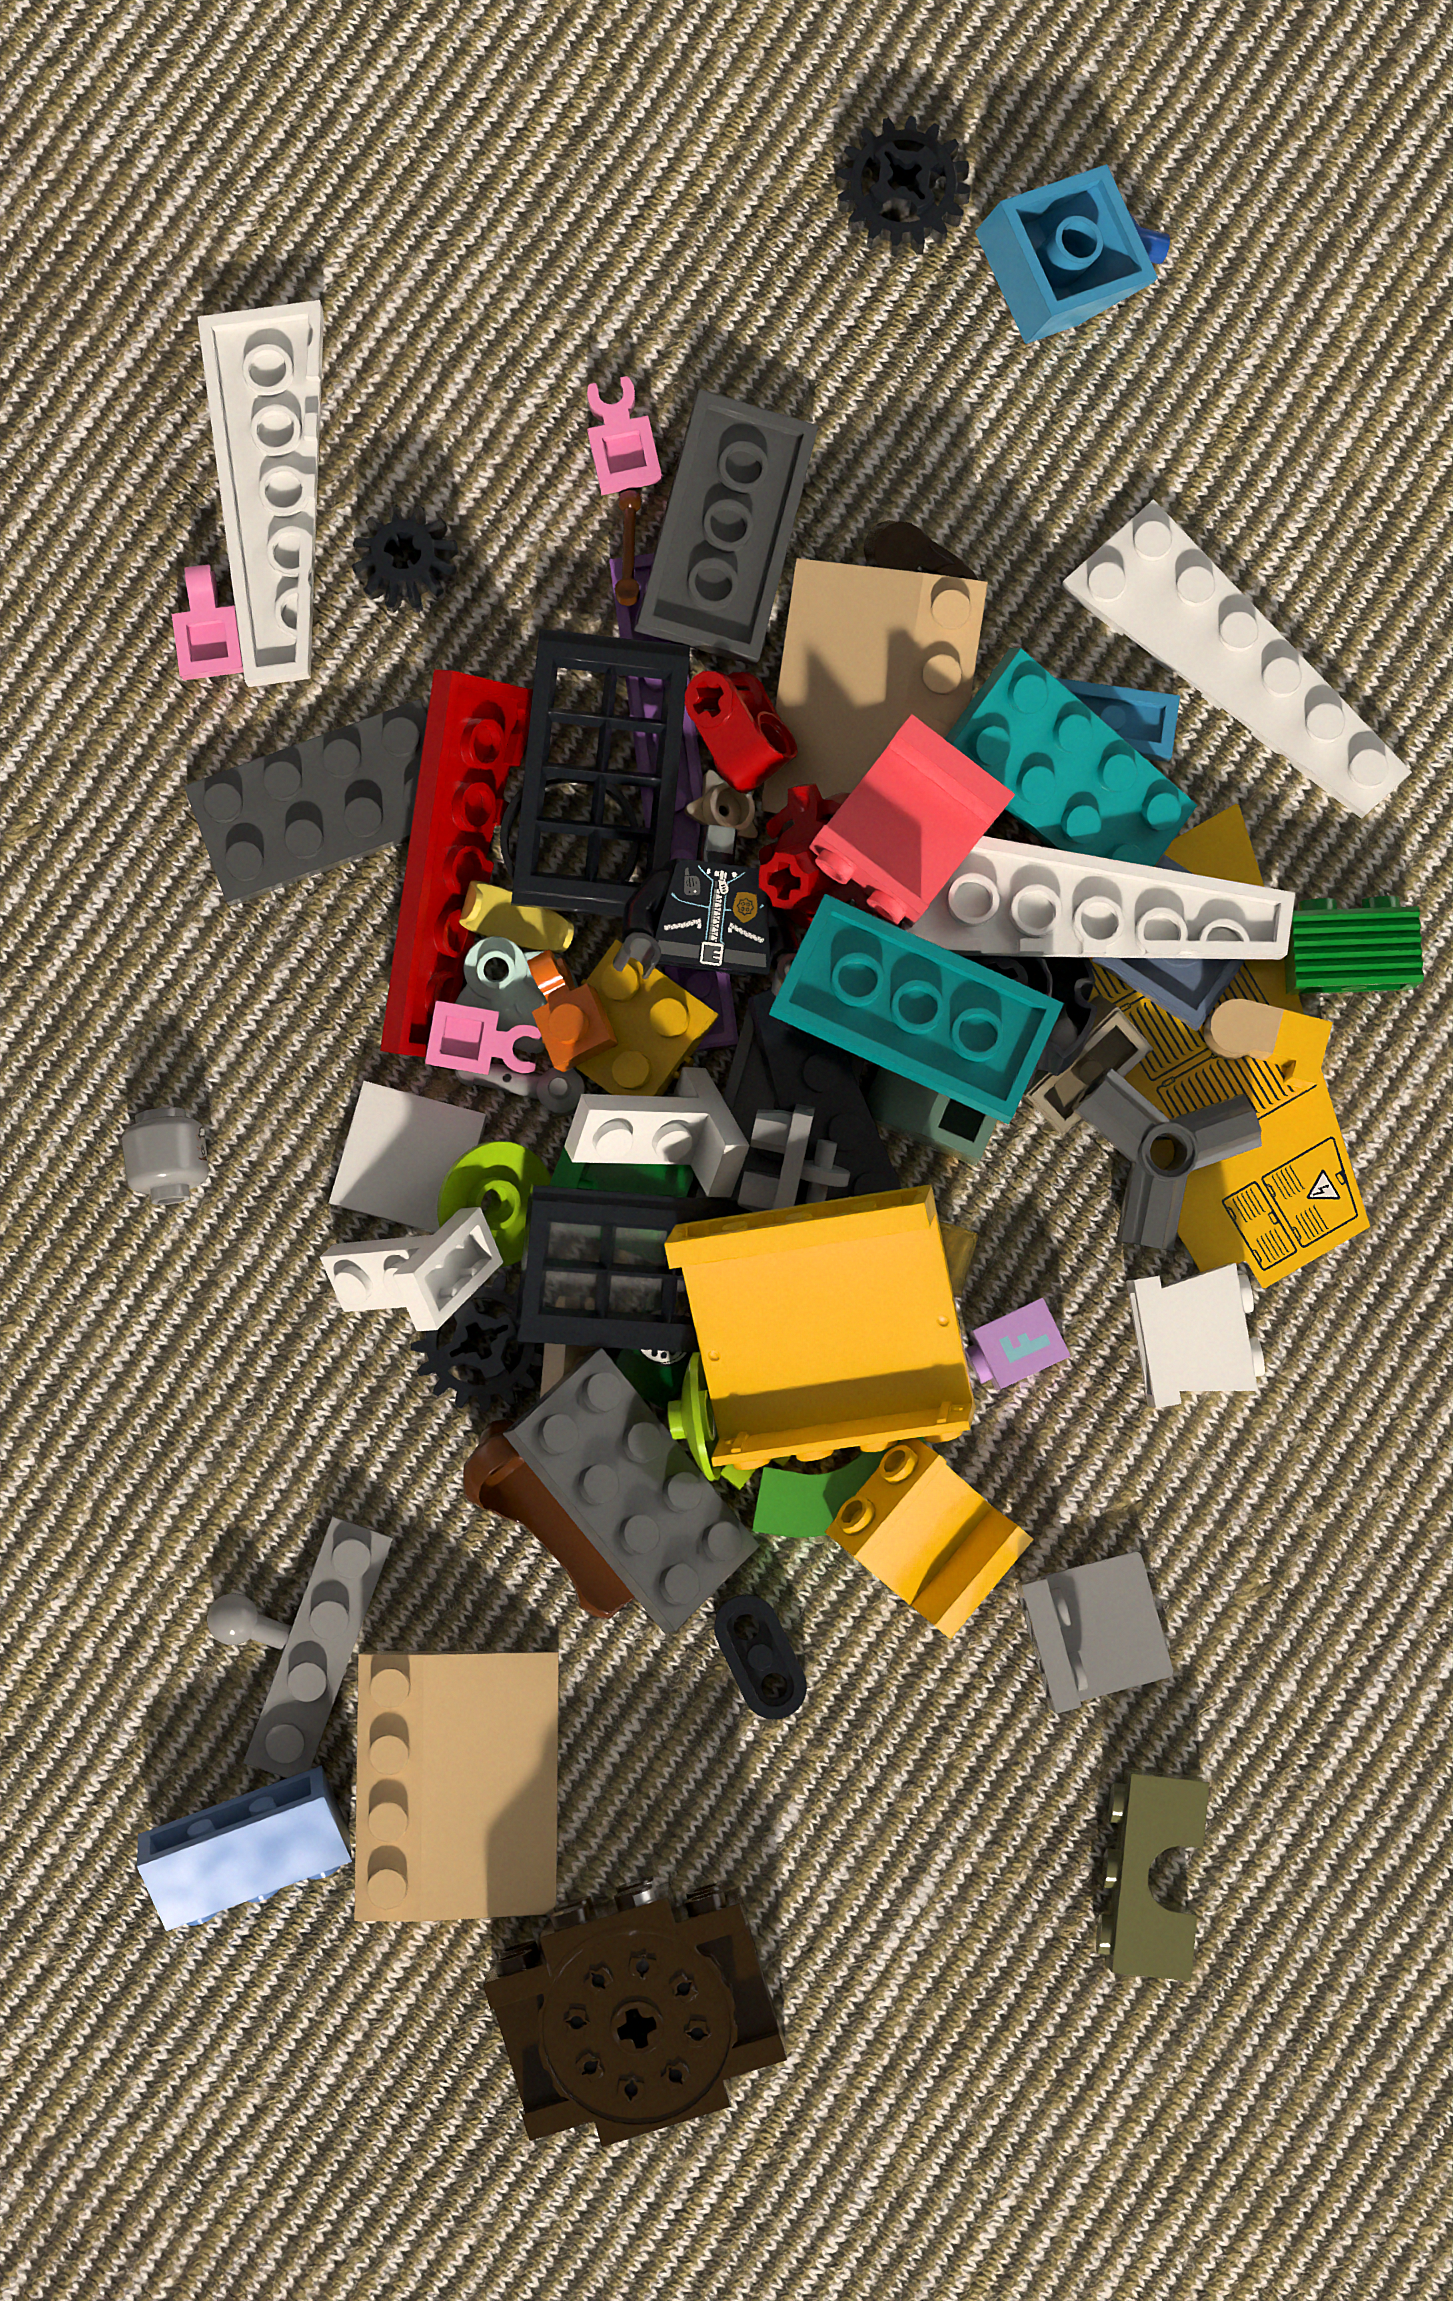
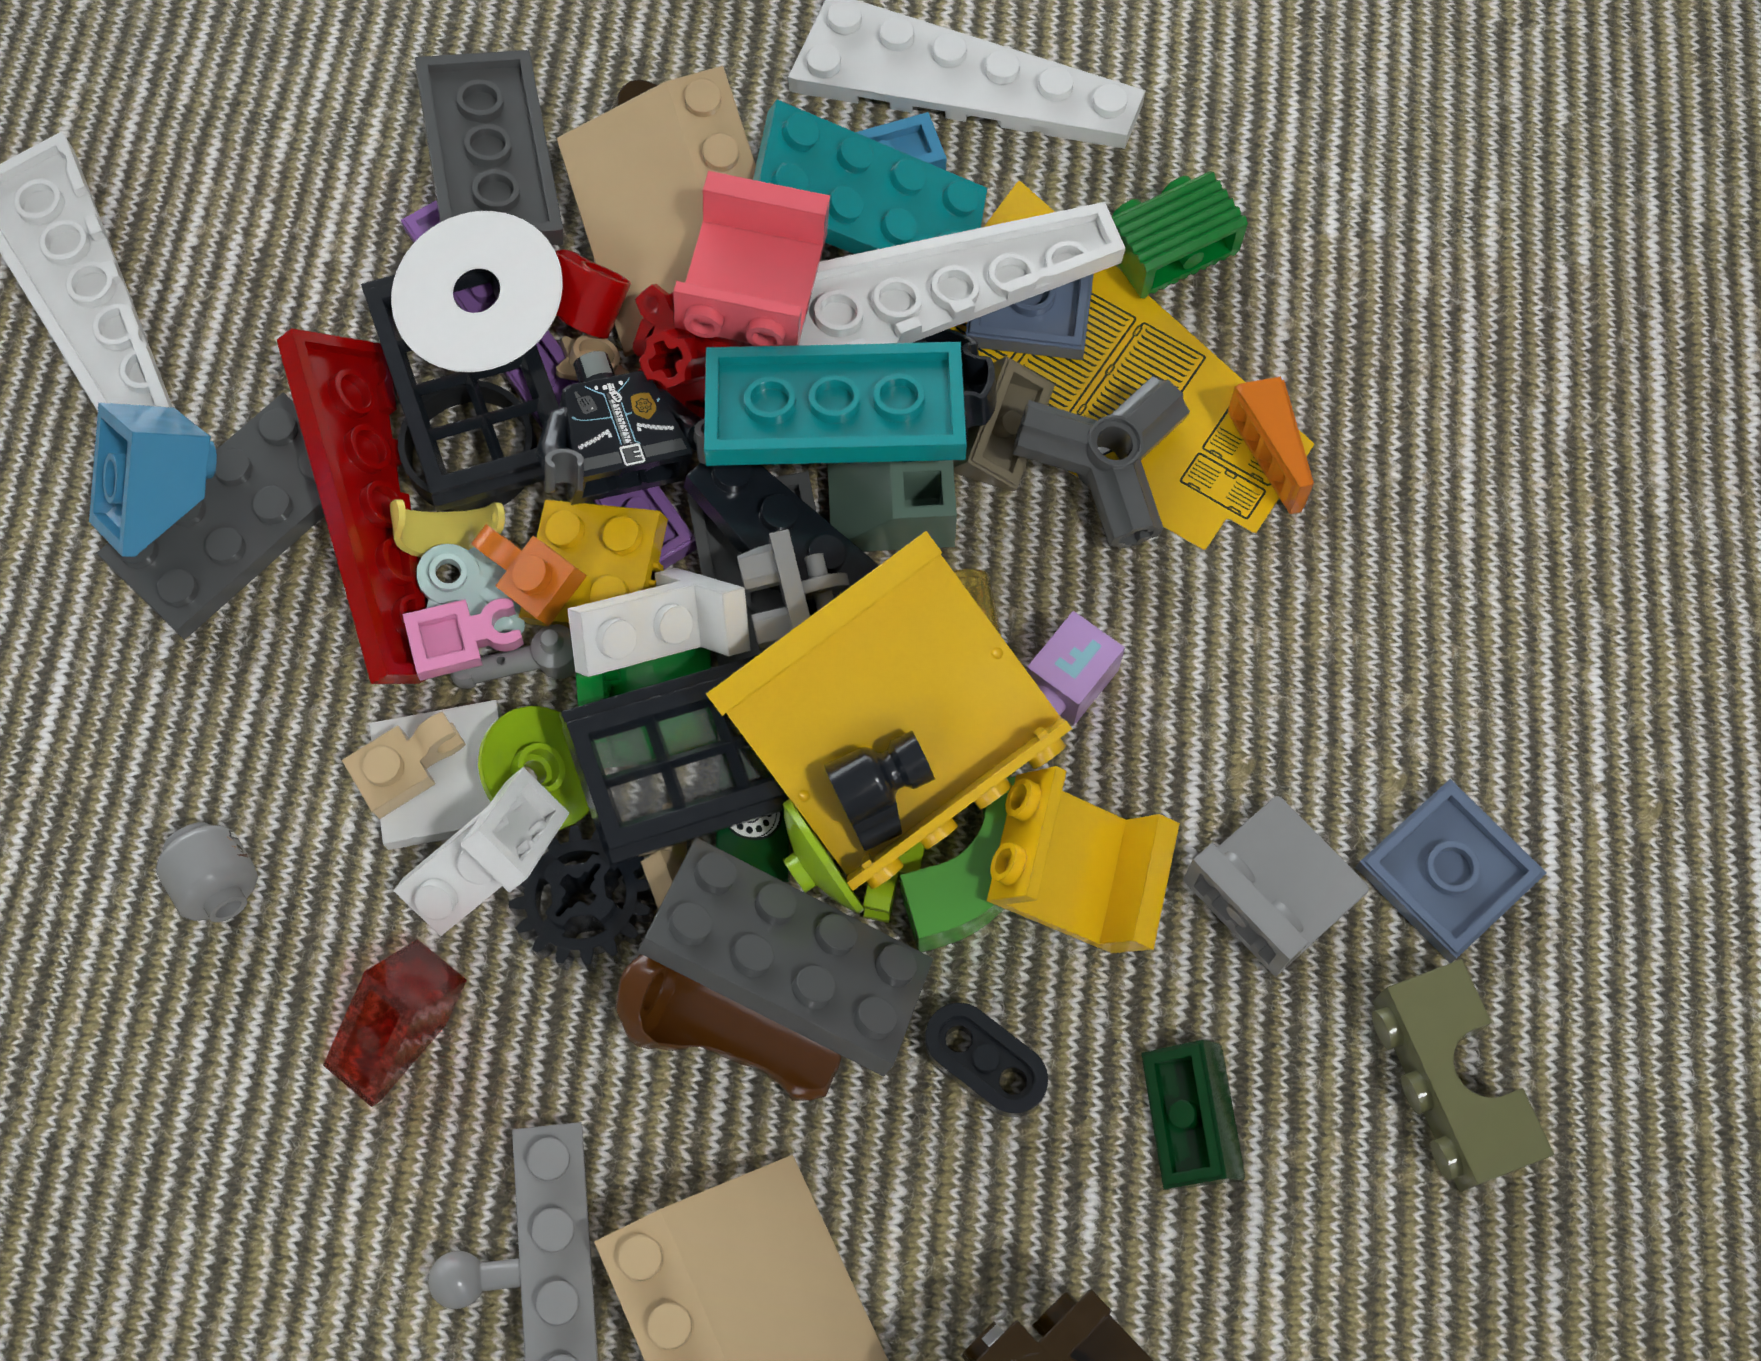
camera: 25 degrees left, 15 degrees down
bright pink plate [172,564,244,680] -> none
black gear [352,504,459,613] -> none
bright pink plate [587,376,662,496] -> none
reddish brown hinge [614,489,642,606] -> none
white hips [1126,1263,1265,1408] -> none
leg [1203,998,1333,1090] -> none
none -> dark azure slope [89,402,217,557]
none -> clear red slope [323,939,467,1107]
none -> tan plate [342,711,466,819]
none -> white sticker [391,211,563,372]
none -> black piece [824,731,935,851]
none -> dark green slope [1141,1040,1245,1190]
none -> orange slope [1228,376,1314,514]
none -> sand blue tile [1355,779,1547,963]

